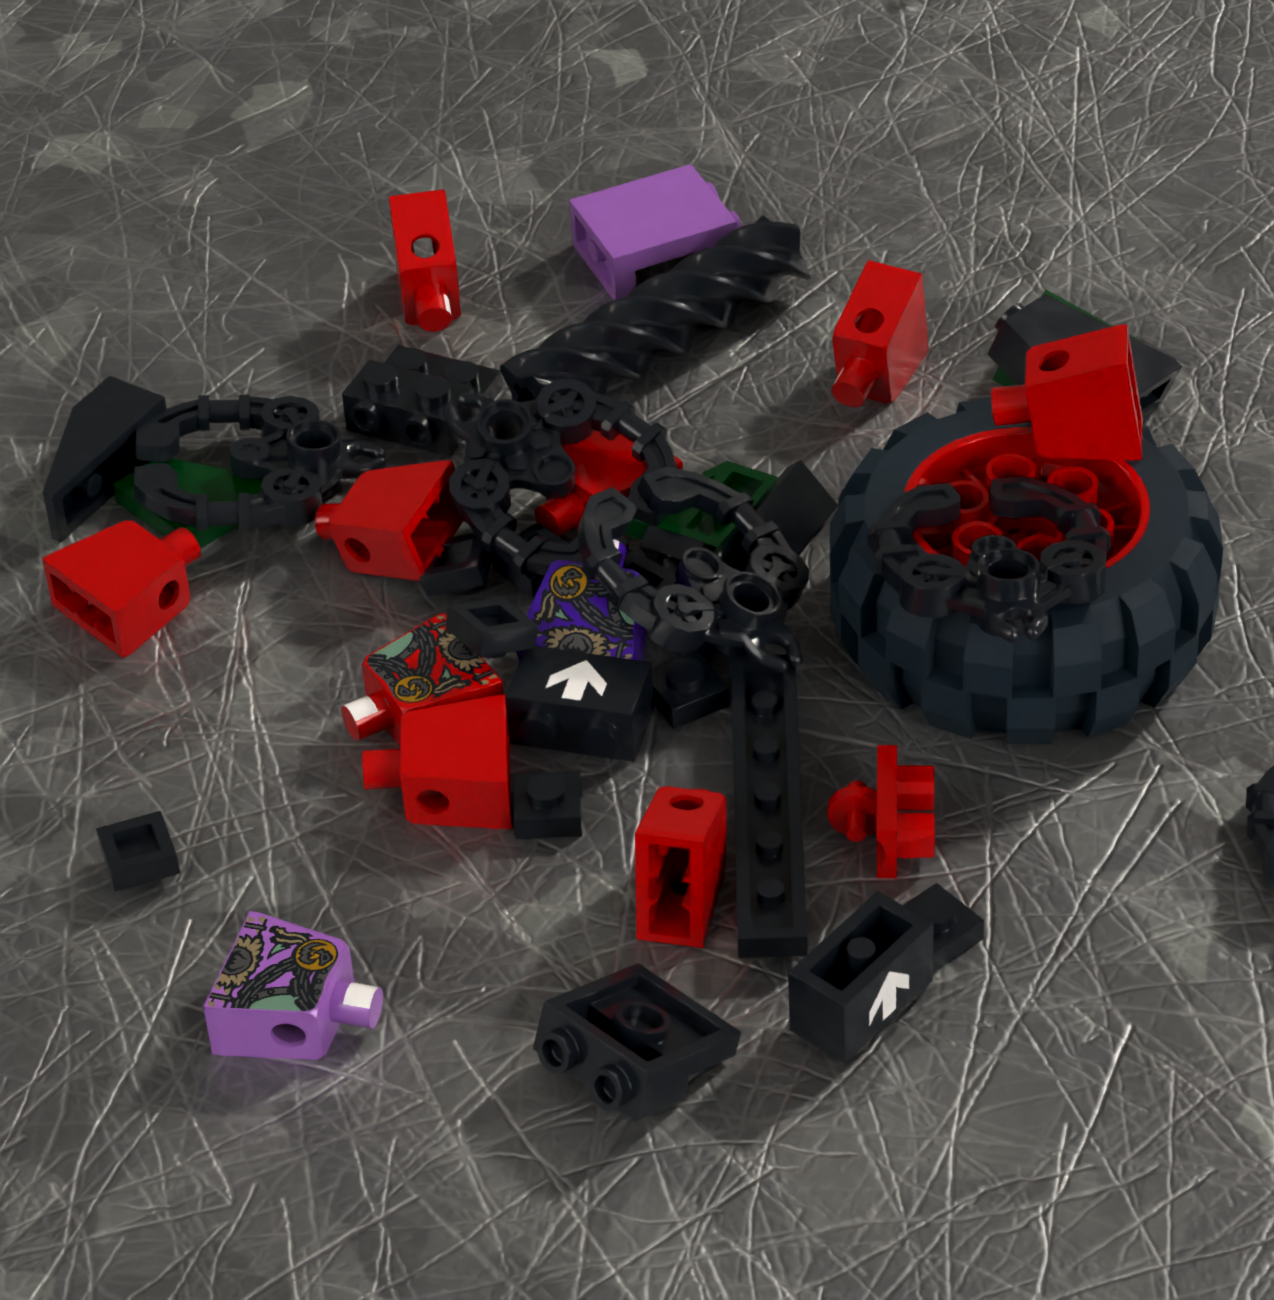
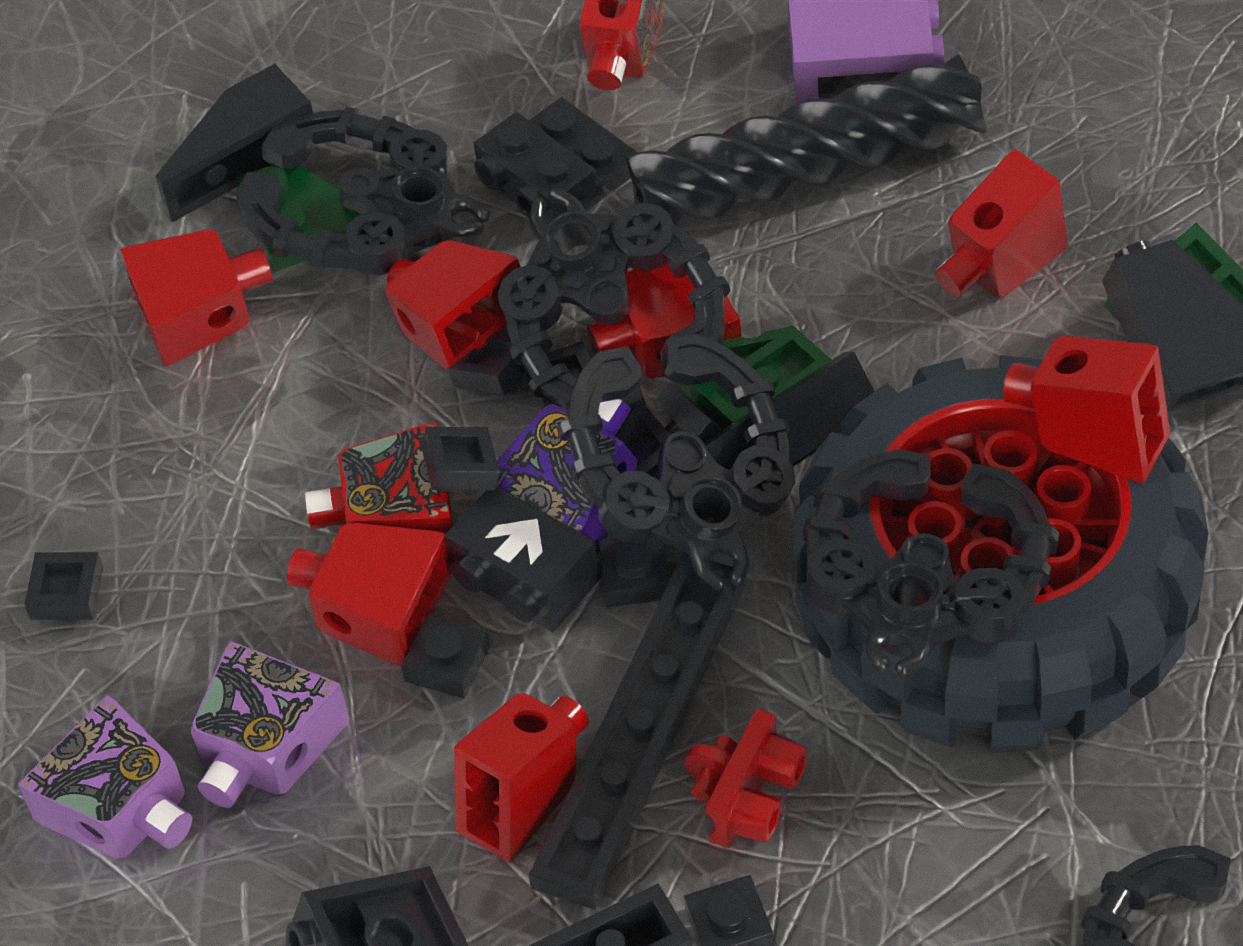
camera: 25 degrees right, 10 degrees up
none -> torso [191,641,349,808]

